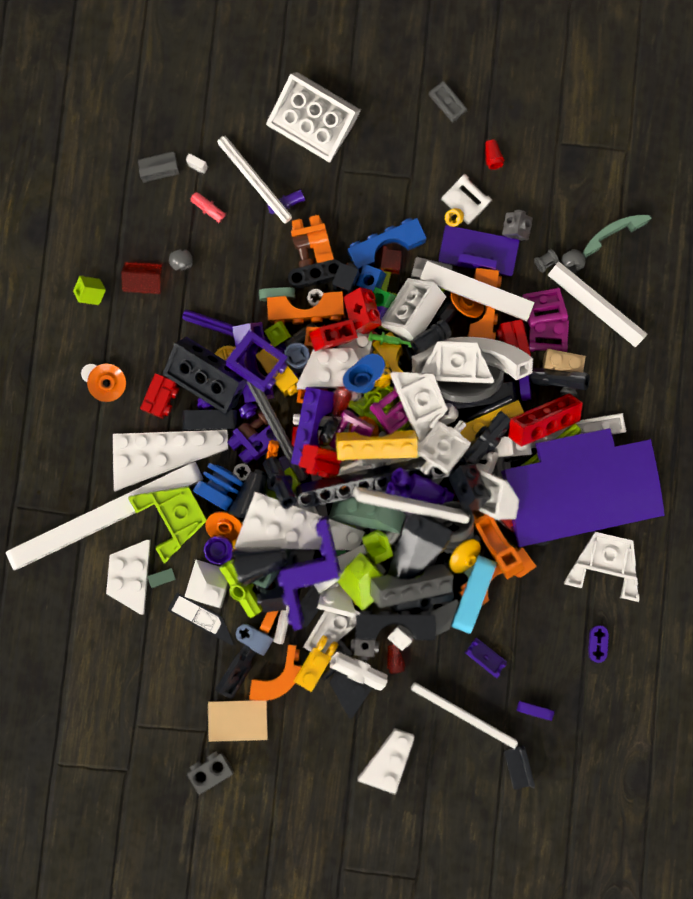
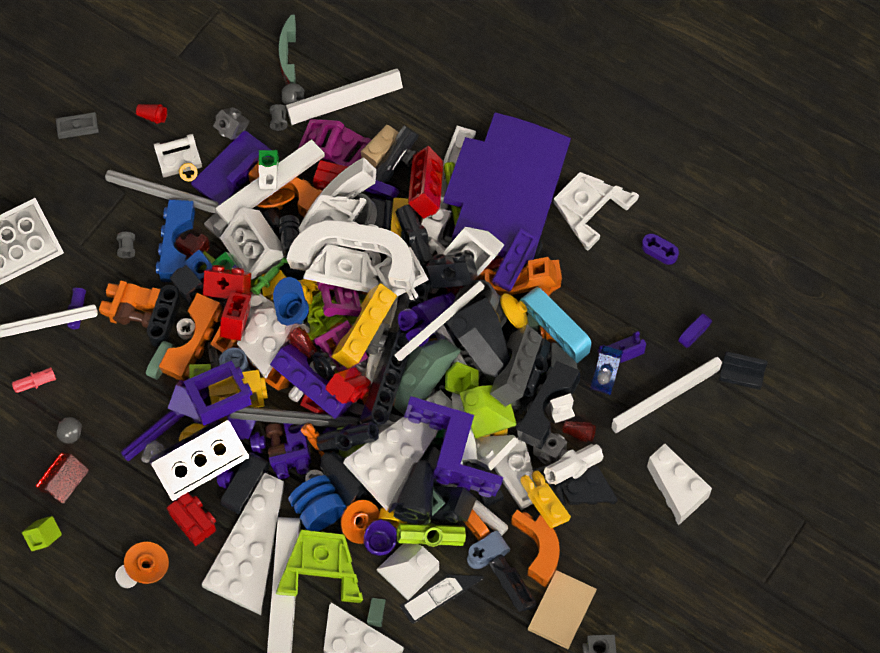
camera: 65 degrees left, 20 degrees down
none -> light grey axle [105,170,219,213]
none -> dark grey bush [116,232,135,258]
none -> clear plate [141,441,164,463]
none -> leg [259,150,279,190]
none -> white arch [286,220,415,290]
none -> dark purple tile [491,228,538,292]
none -> clear blue piece [590,345,623,395]

